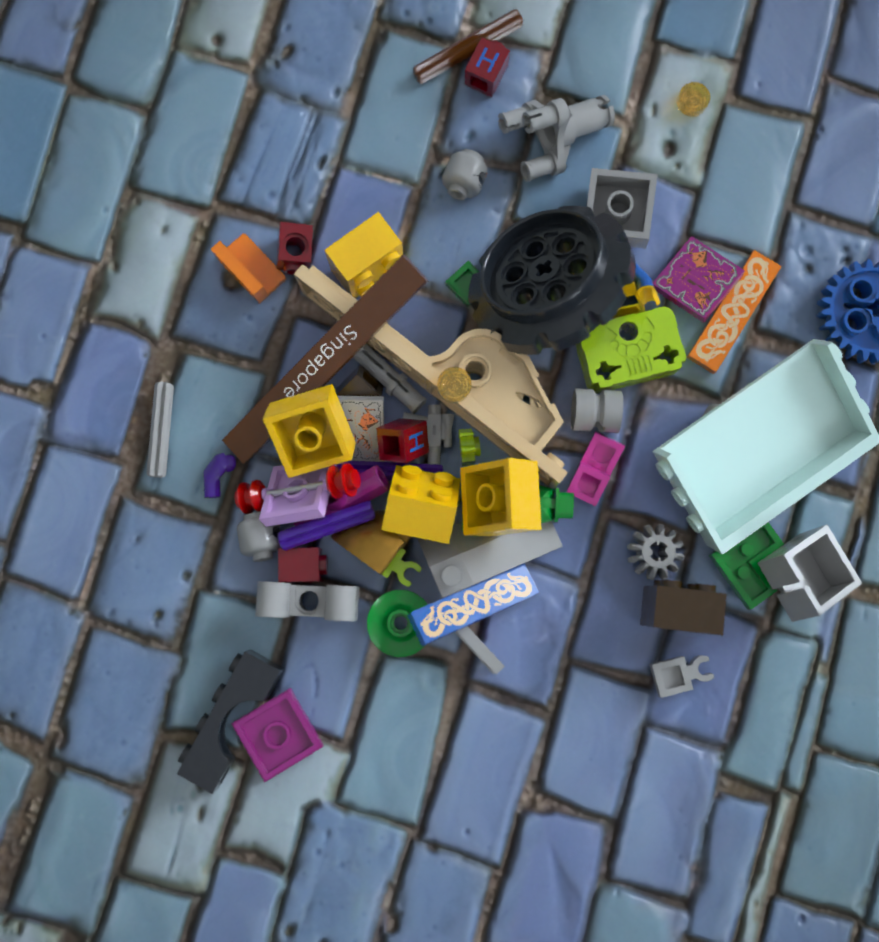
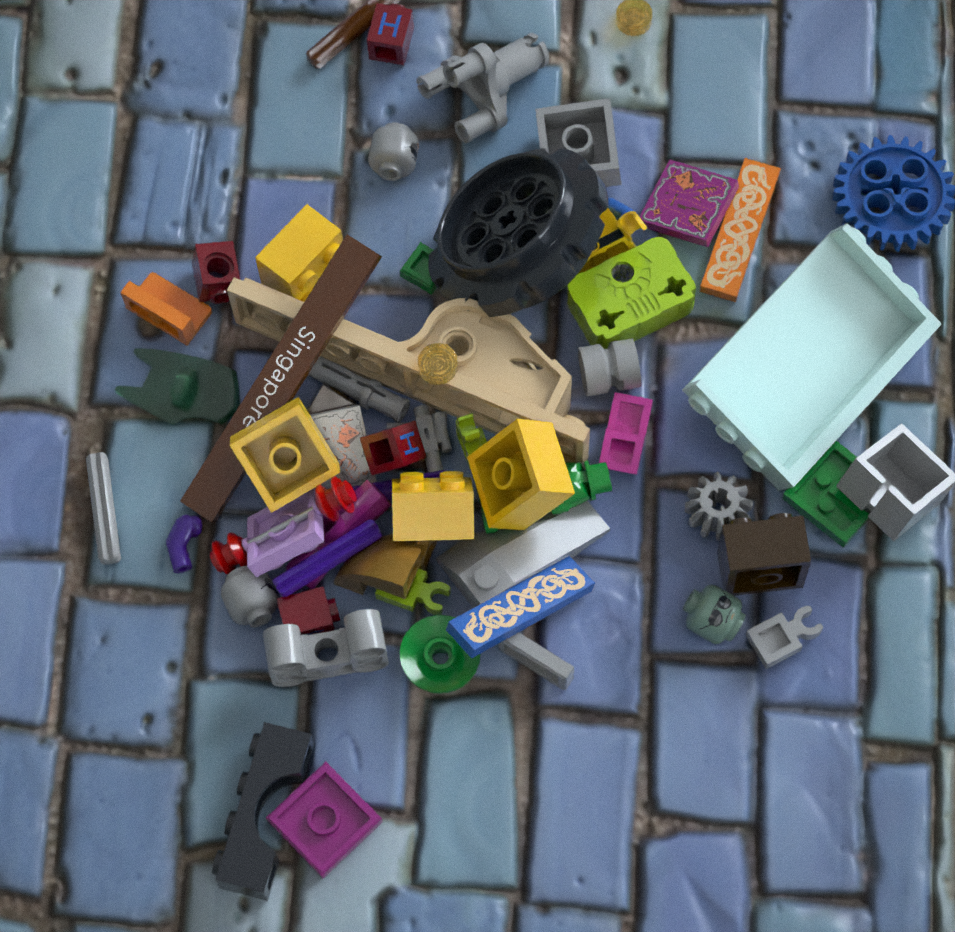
camera: 10 degrees left, 15 degrees down
none -> clear green shield [115,348,240,425]
none -> sand green head [683,584,746,644]

